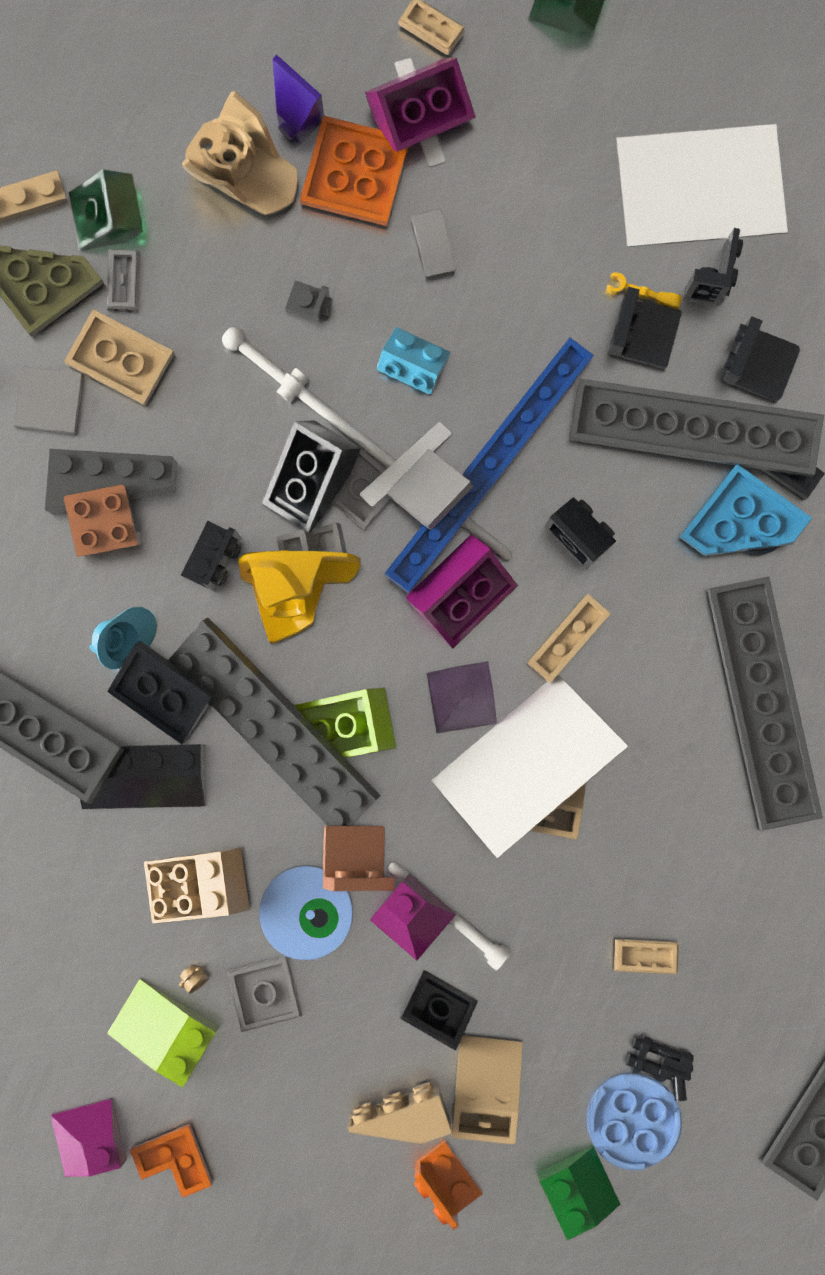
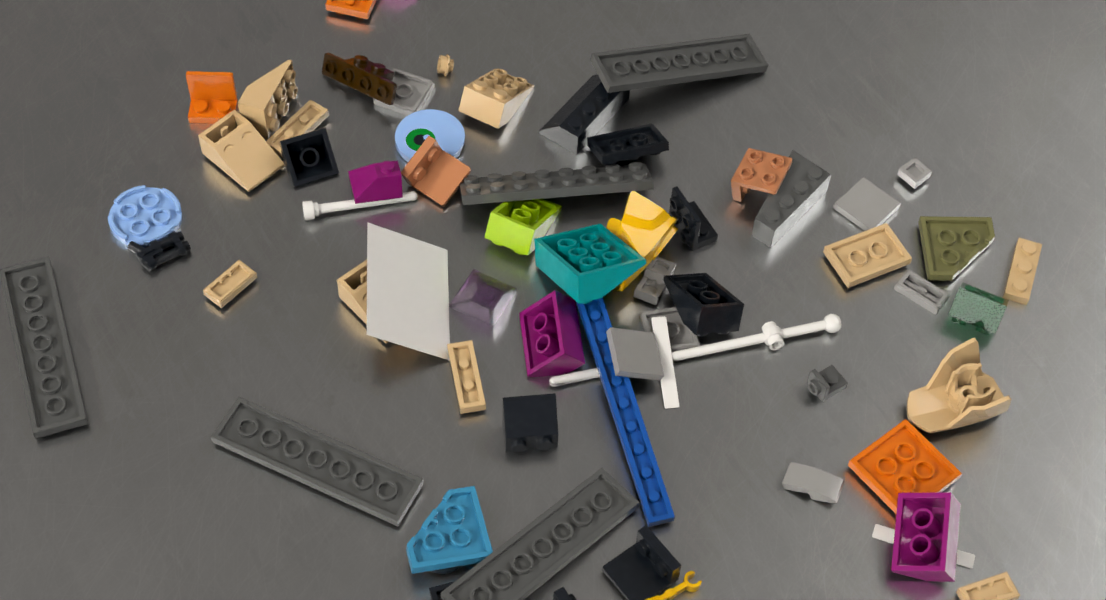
camera: 125 degrees right, 30 degrees down
medium azure piece [89,607,157,670] -> none
slope [107,978,220,1088] -> none
dark purple slope [272,54,324,144] -> none
medium azure bracket [377,327,451,394] -> none
green slope [537,1145,621,1241] -> none
none -> tan plate [266,100,329,158]
none -> dark brown bracket [322,53,397,105]
none -> teal slope [534,224,646,304]

